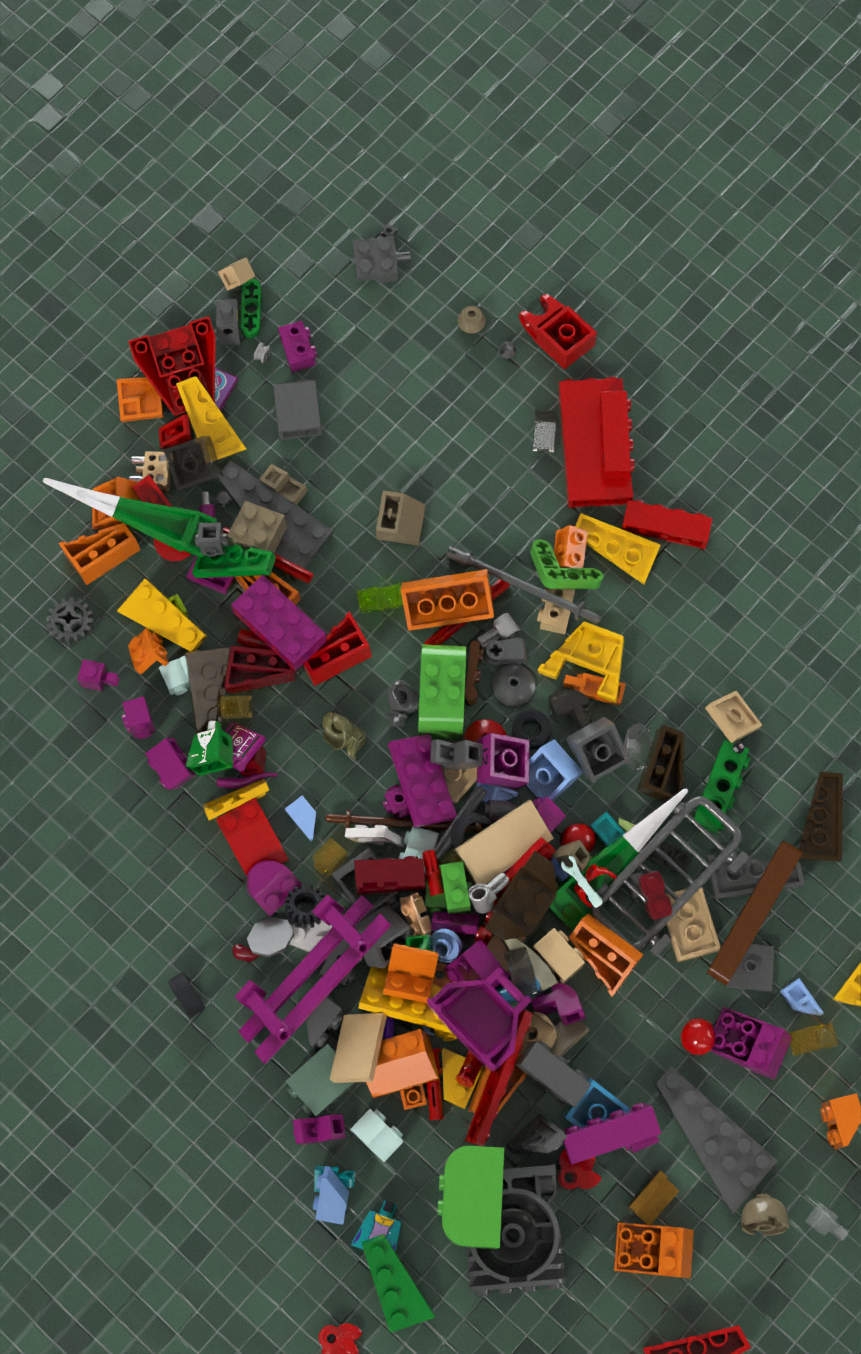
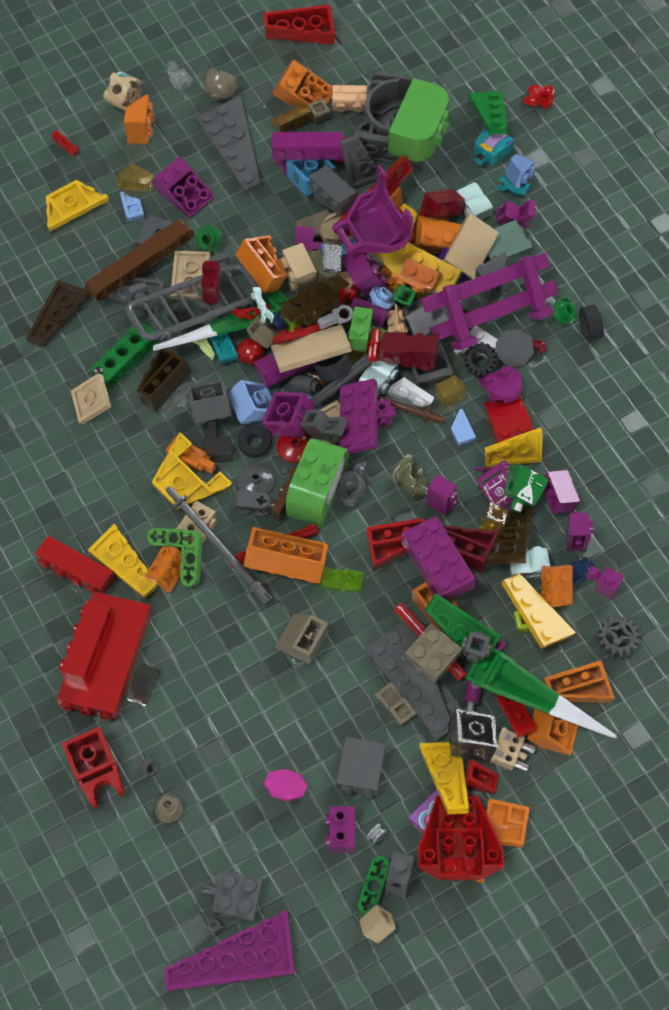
camera: 160 degrees left, 10 degrees down
light grey axle [477,613,521,649] -> none
red hair [681,1018,716,1055] -> none
none -> magenta wing [164,910,295,992]
none -> green plate [196,225,222,252]
none -> dark pink piece [264,769,308,801]
none -> dark tan slope [307,98,331,124]
none -> light nougat brick [332,85,367,113]
none -> dark red brick [421,189,465,219]
none -> magenta brick [426,474,458,515]
none -> green plate [553,297,576,325]
none -> dark blue plate [569,557,595,587]

